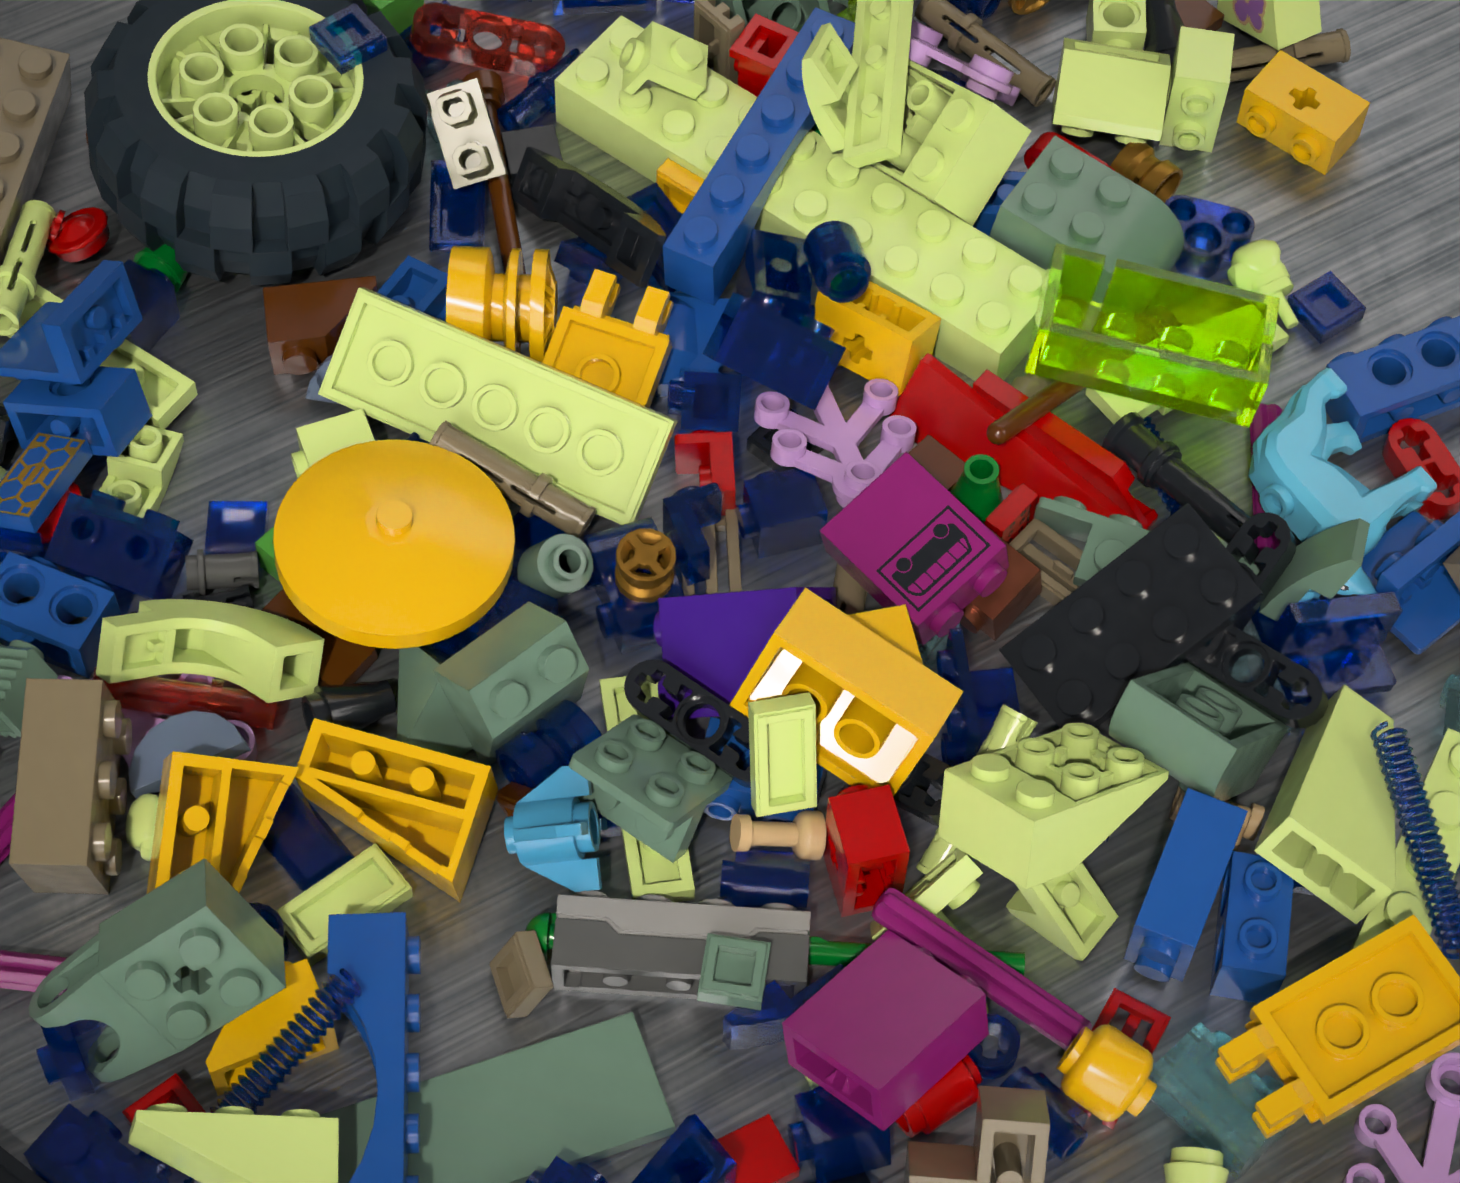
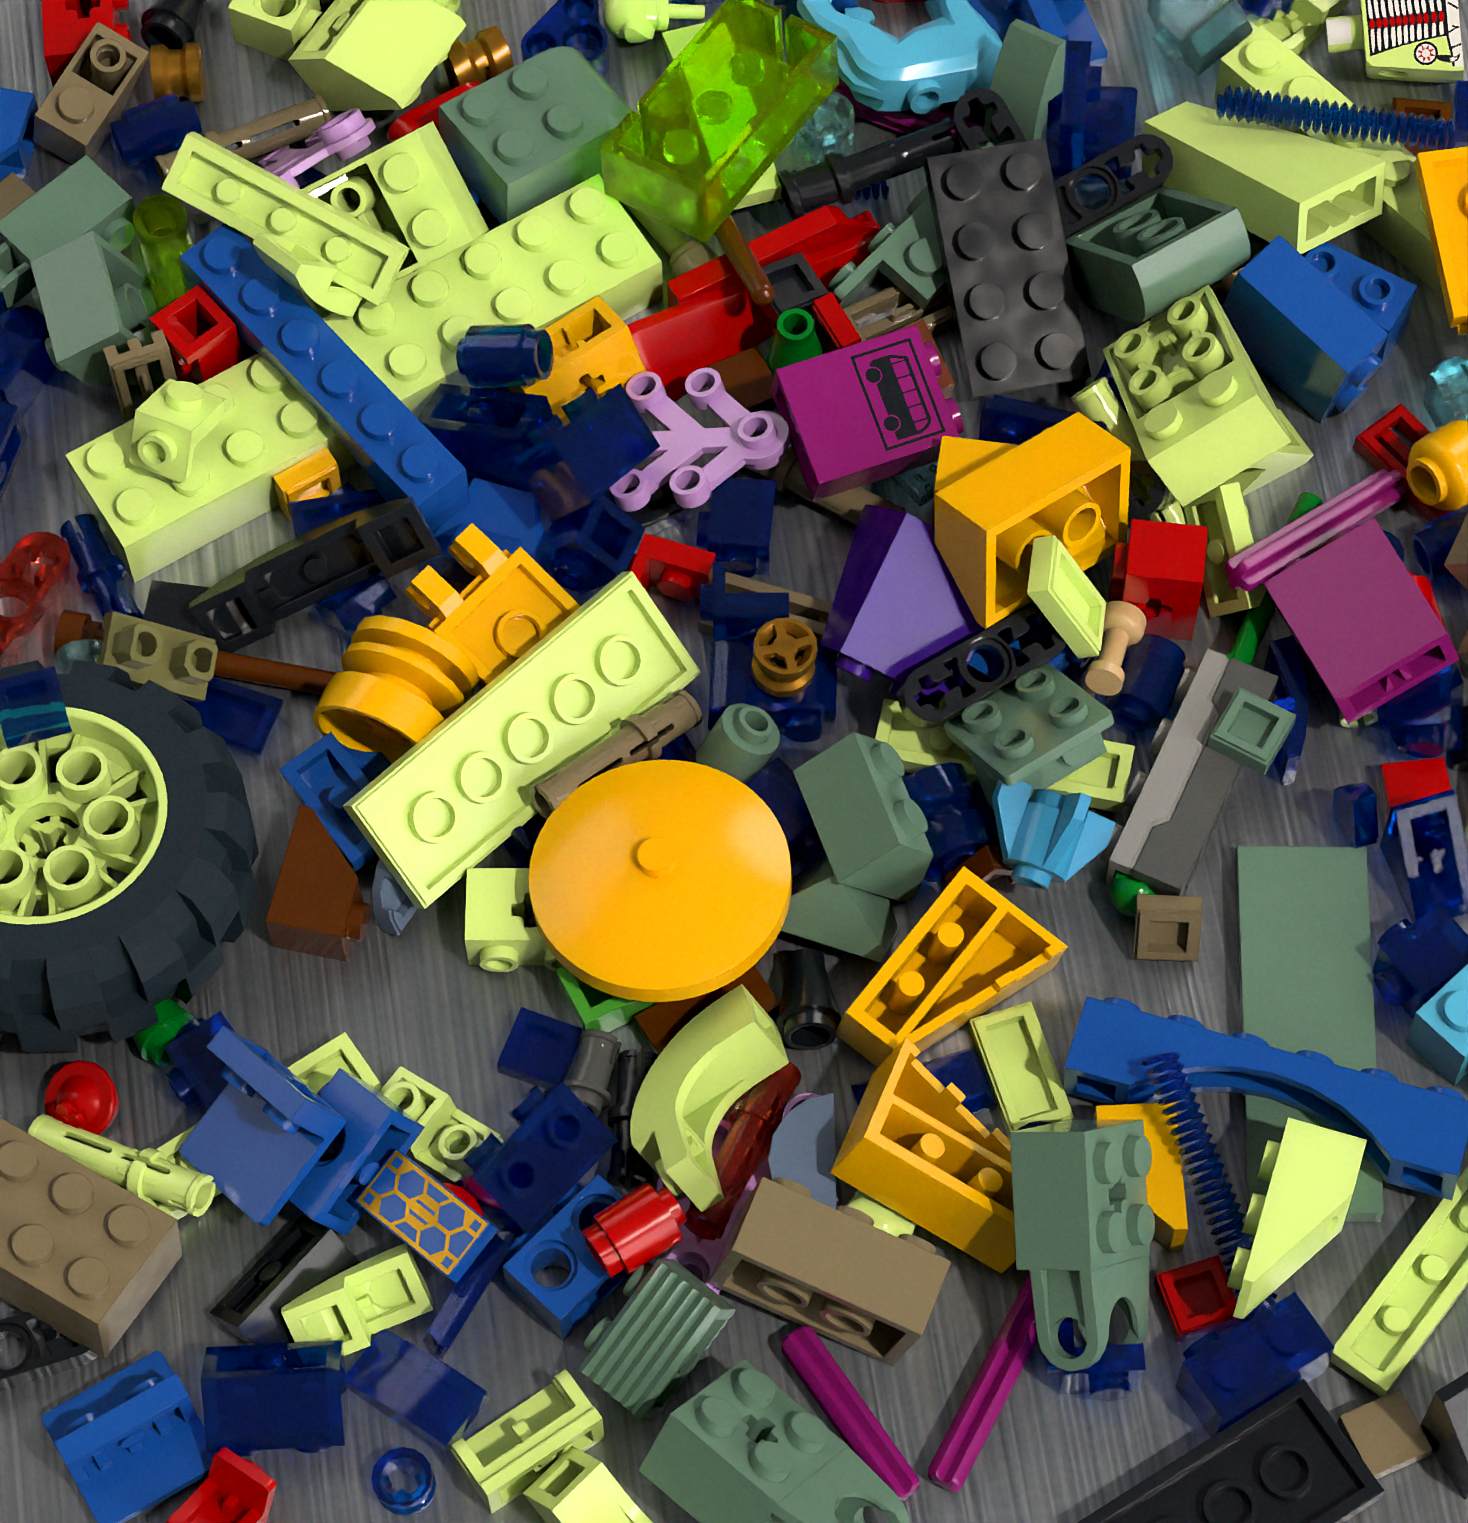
camera: 65 degrees left, 5 degrees up
none -> red brick [581,1182,687,1278]
none -> black tile [760,252,829,329]
none -> clear light blue wheel [795,90,855,165]
none -> clear blue tile [1333,782,1379,849]

